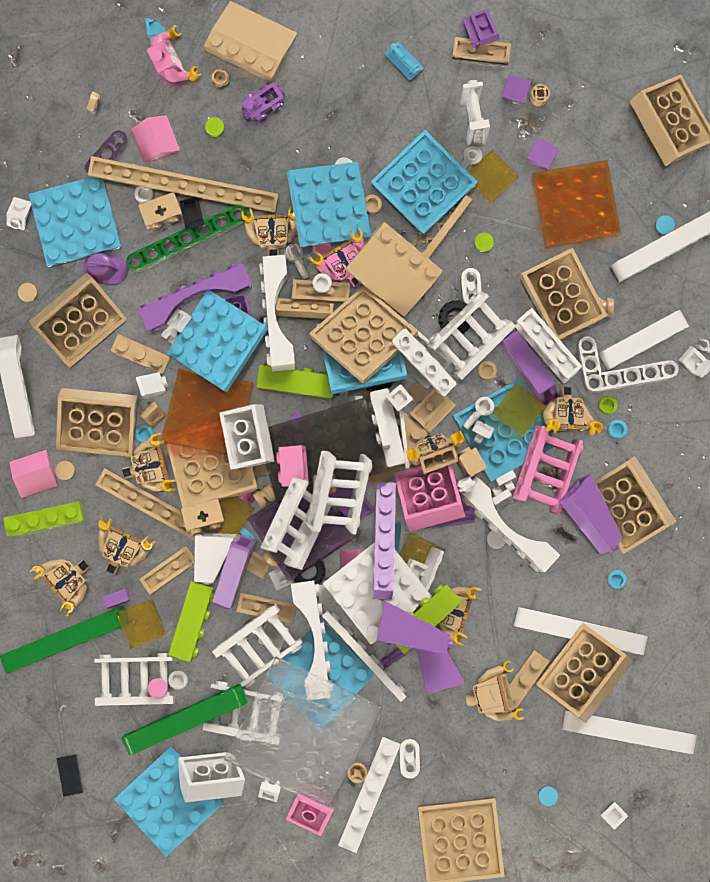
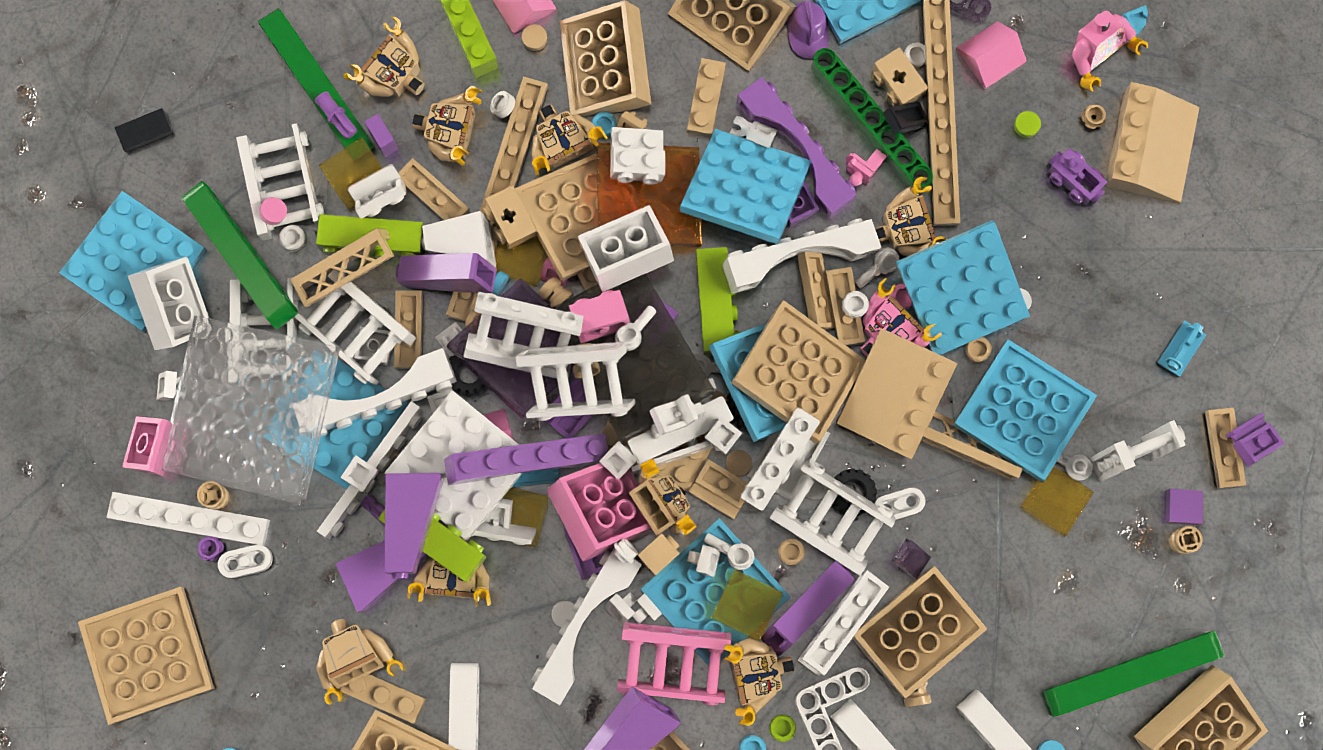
camera: 75 degrees right, 5 degrees down
white slope [136,372,169,400] -> none
lime tile [474,232,494,252] -> none
medium lavender piece [526,138,559,171] -> none
clear orange plate [532,160,621,248] -> none
none -> medium lavender plate [197,536,224,562]
none -> tan fence [290,228,394,307]
none -> medium lavender axle [315,91,357,139]
none -> white plate [341,455,379,493]
none -> white bracket [348,164,406,219]
none -> white tile [490,91,515,118]
none -> white tile [599,441,638,480]
none -> white plate [610,127,665,185]
none -> white plate [615,306,656,351]
none -> white bracket [649,394,698,436]
none -> bright pink piece [846,149,887,187]
none -> clear purple bracket [892,539,931,579]
none -> green beam [1043,630,1225,717]

